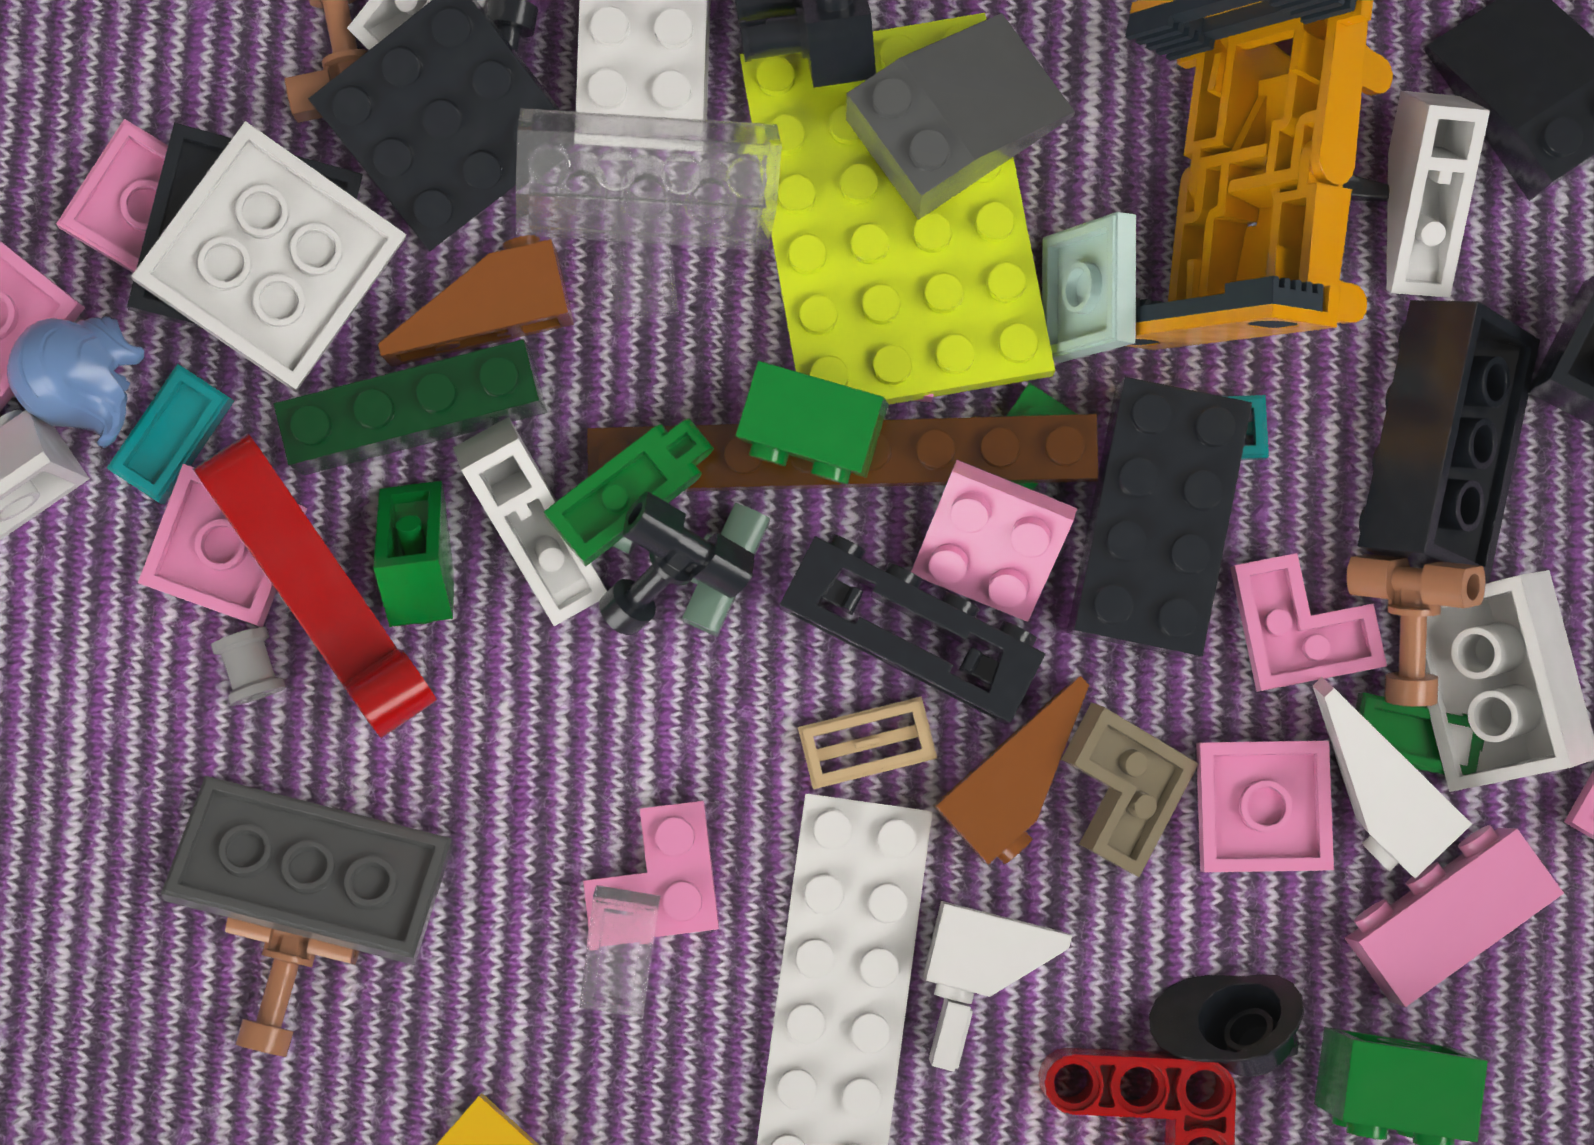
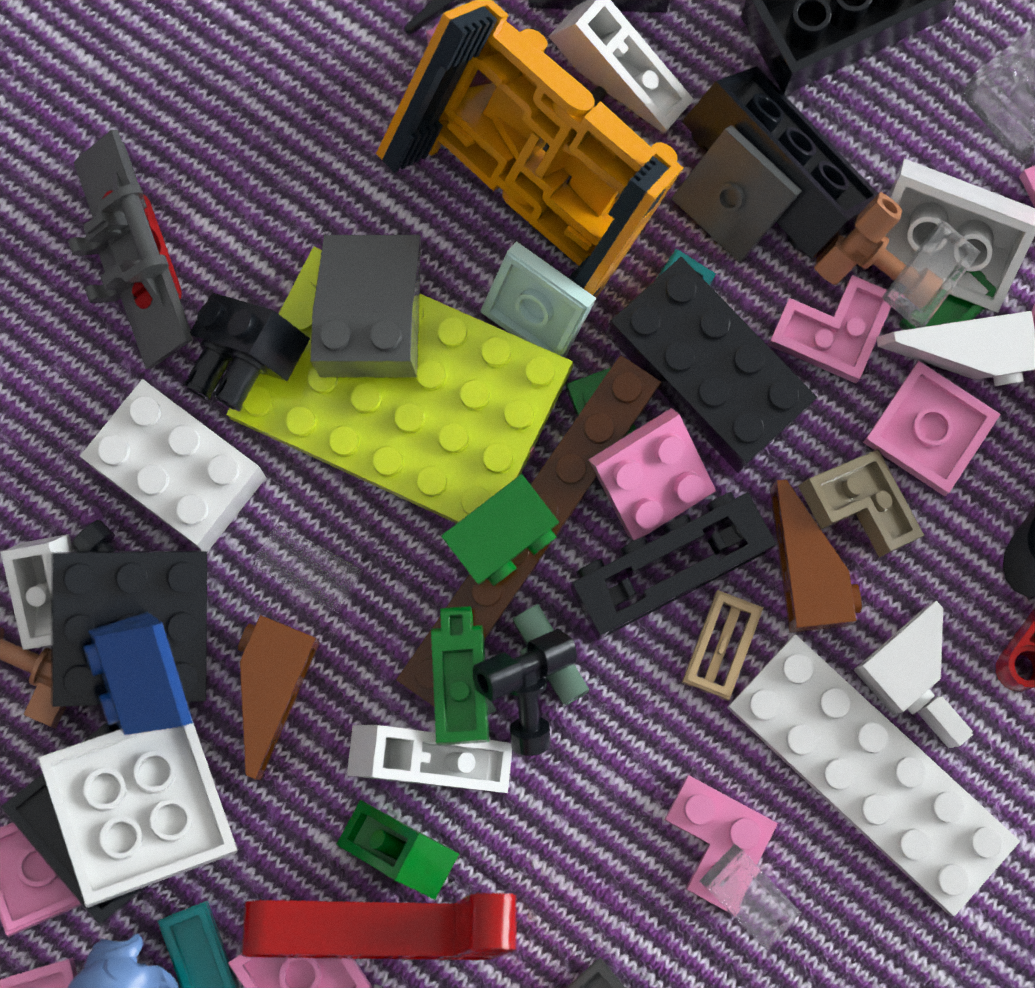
camera: 60 degrees left, 5 degrees down
dark green brick [273,339,547,476] -> none
clear slope [516,108,782,250] -> none
none -> blue slope [84,612,193,736]
none -> dark grey plate [671,125,802,262]
none -> clear tile [882,221,980,328]

